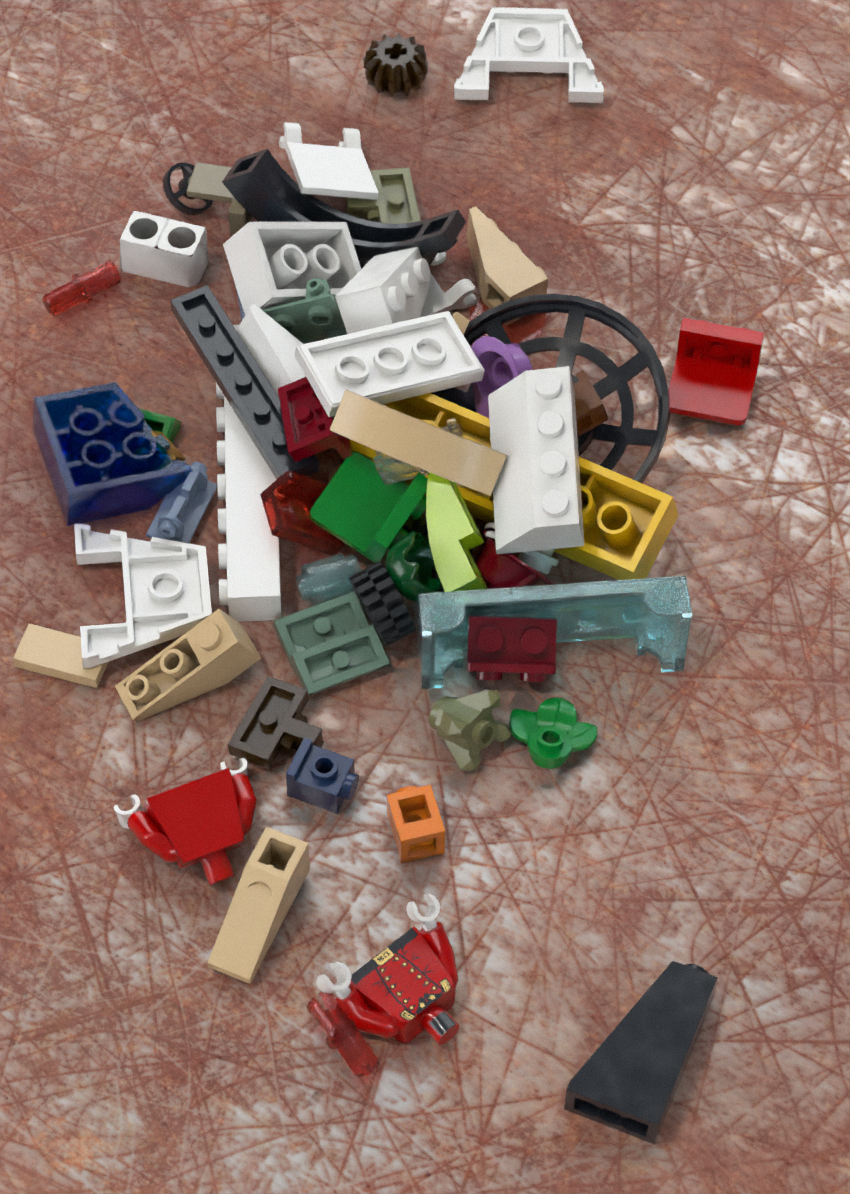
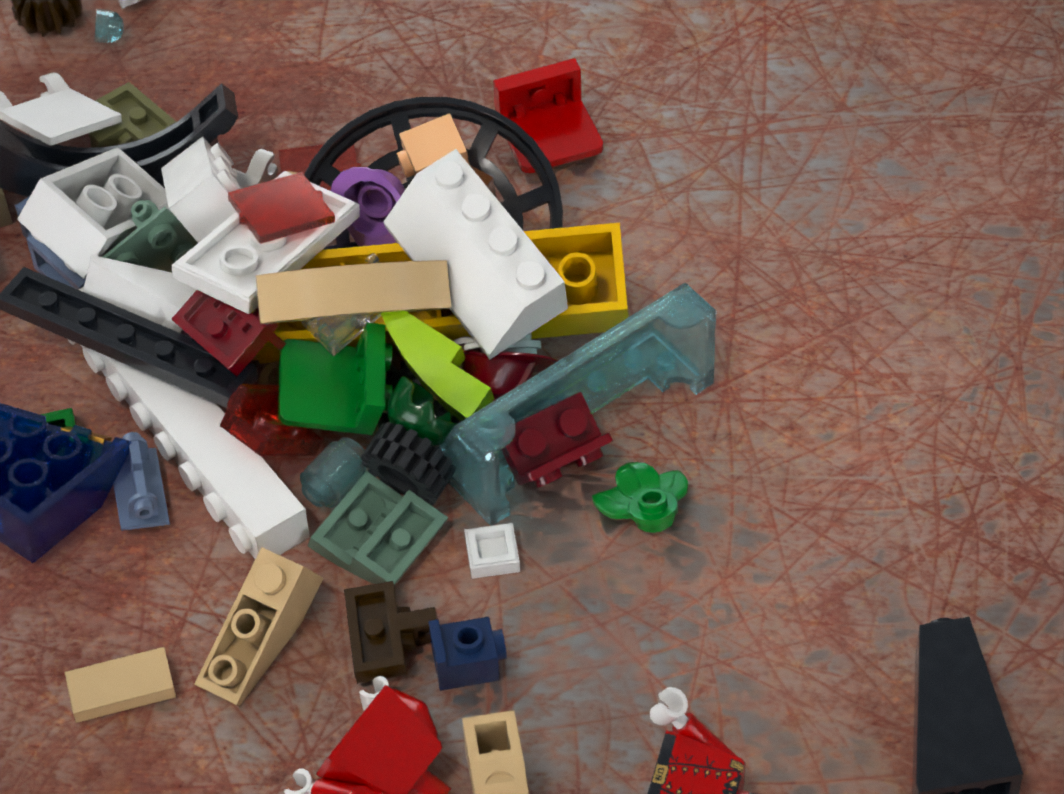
camera: 30 degrees left, 5 degrees down
white wing [74,524,212,669] -> none
orange brick [386,784,445,863] -> none
olive rock [429,690,511,771] -> none
tan slope [466,206,548,326] -> none
none -> clear light blue hinge [94,9,124,43]
none -> clear red piece [228,172,335,244]
none -> light nougat brick [396,113,469,178]
none -> white tile [464,523,520,579]

